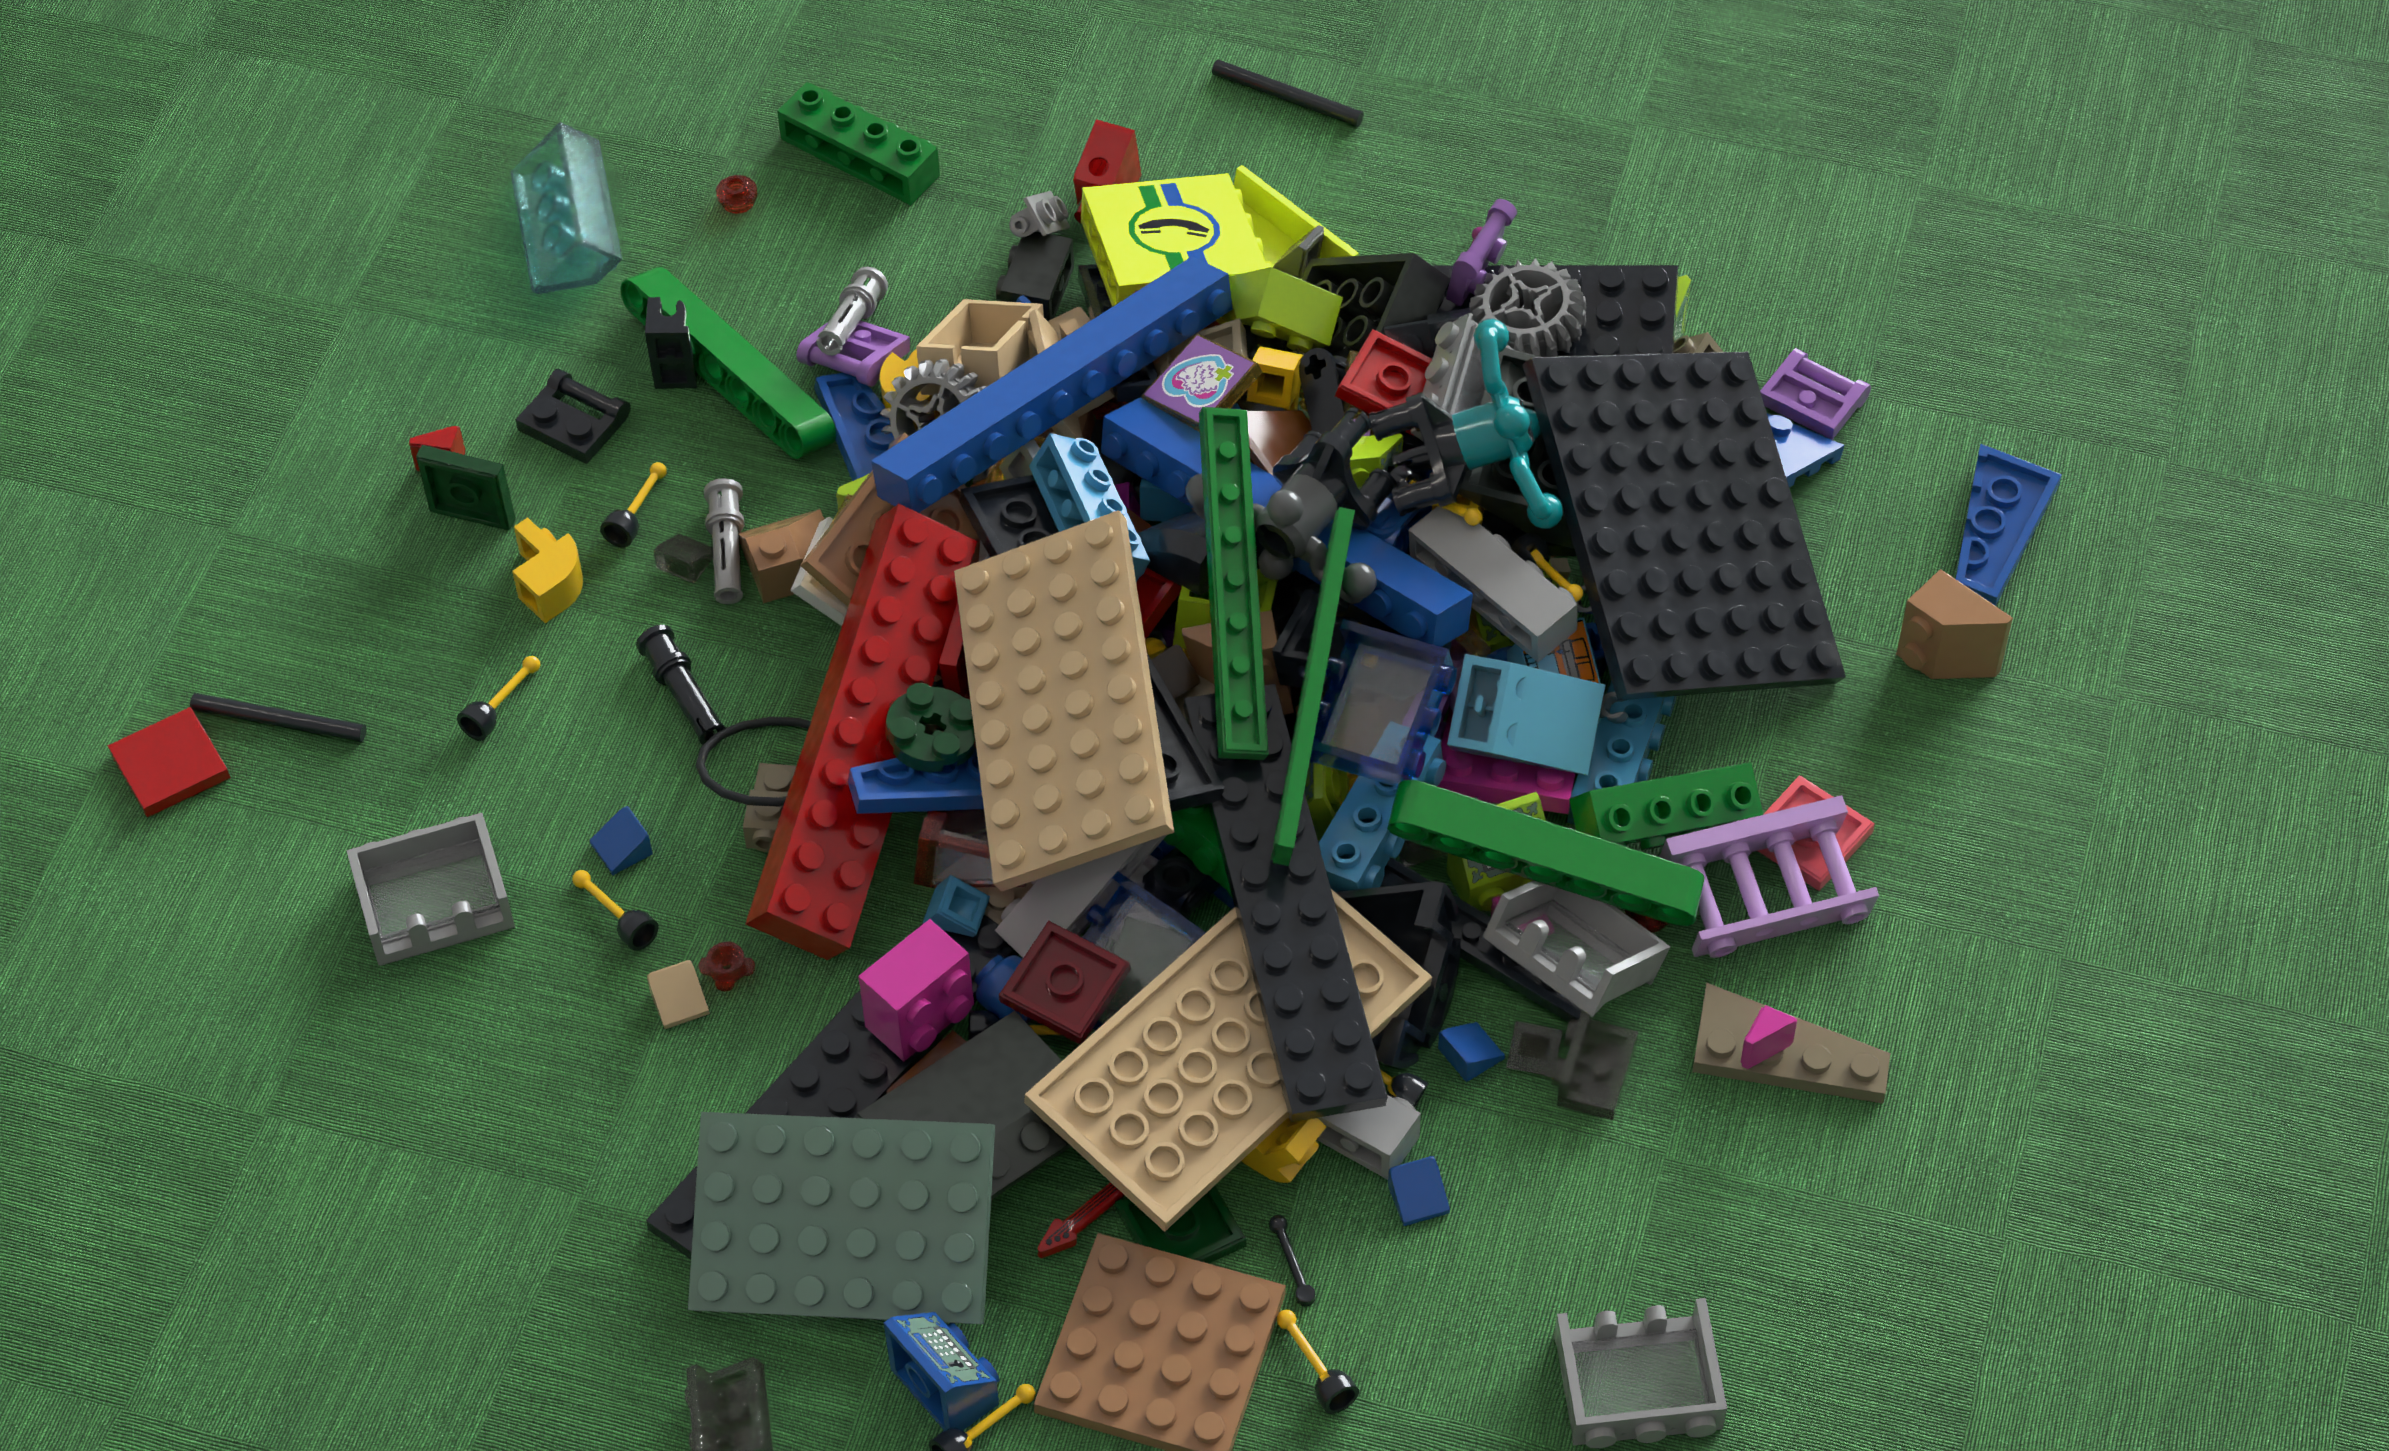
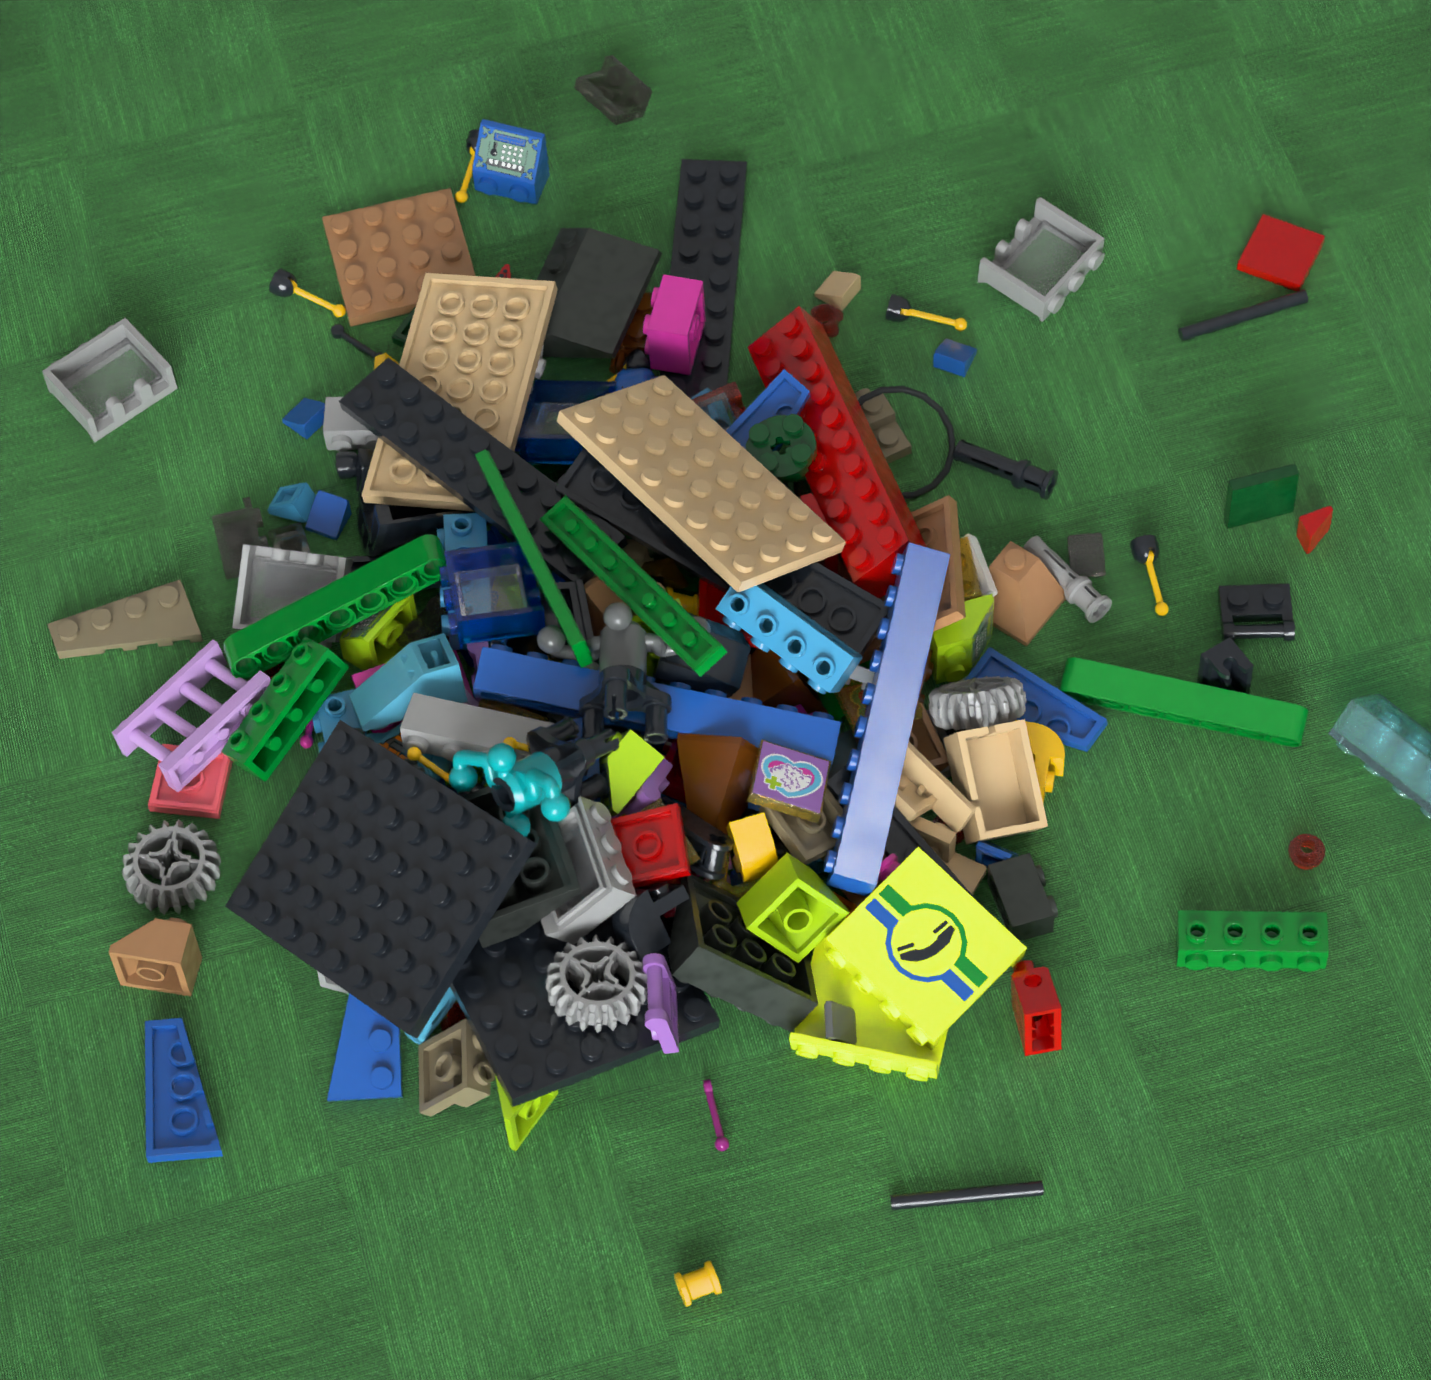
camera: 150 degrees right, 5 degrees up
black hinge [457,656,540,741] -> none
yellow brick [512,517,583,623] -> none
sand green plate [688,1112,995,1325] -> none
medium lavender plate [796,320,910,387] -> none
light grey pin [816,267,888,356] -> none
dark red plate [999,920,1131,1045] -> none
light grey hinge [1009,191,1070,237] -> none
dark pink slope [1740,1005,1797,1069] -> none
medium lavender plate [1760,348,1871,440] -> none
none -> light grey gear [122,819,221,915]
none -> dark azure slope [267,482,316,523]
none -> yellow bush [674,1260,722,1307]

